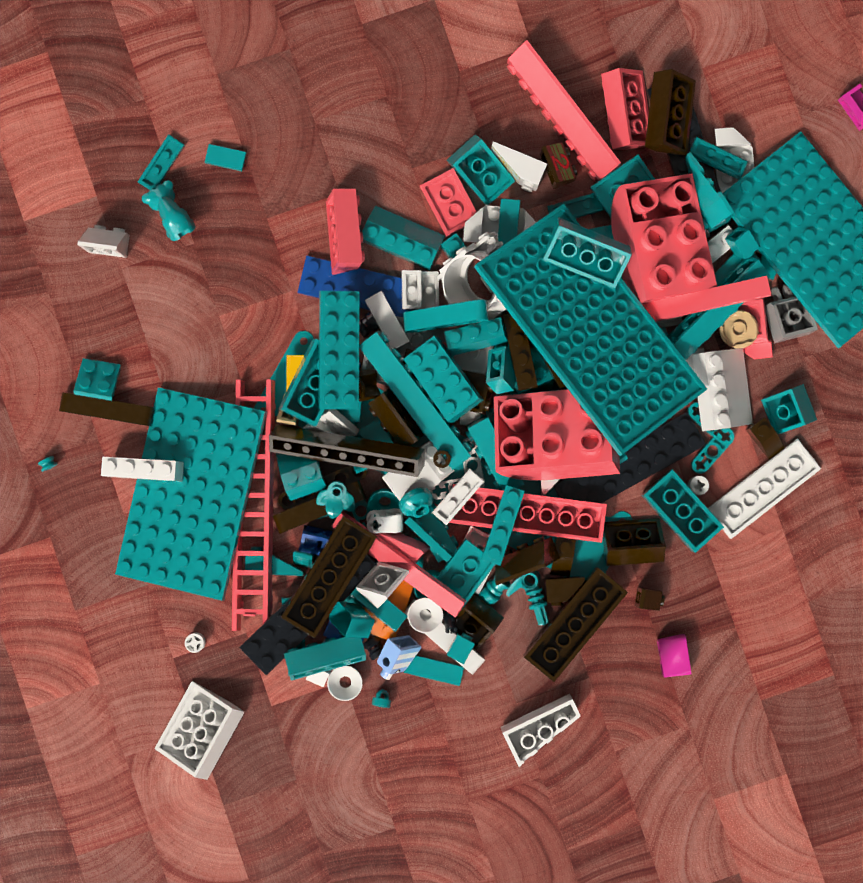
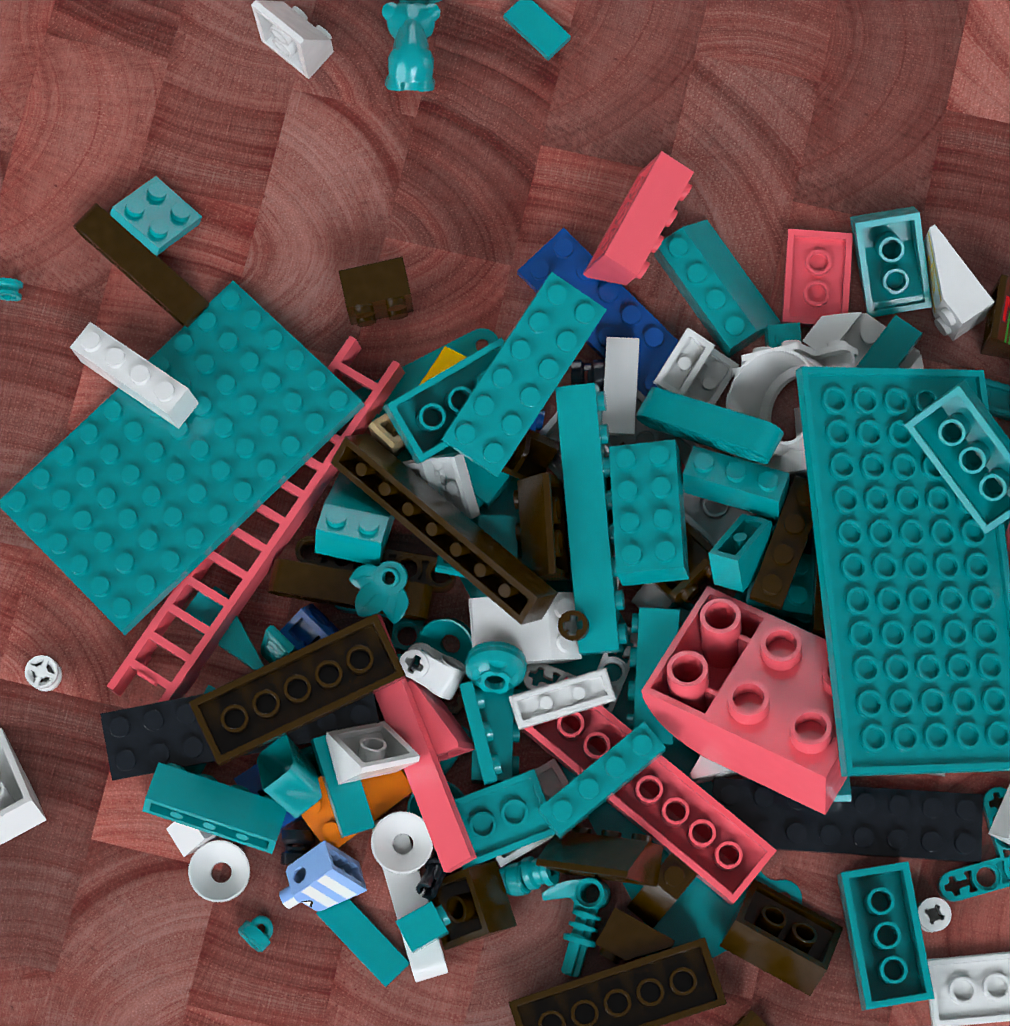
camera: 35 degrees right, 10 degrees down
none -> dark brown brick [338,257,414,327]

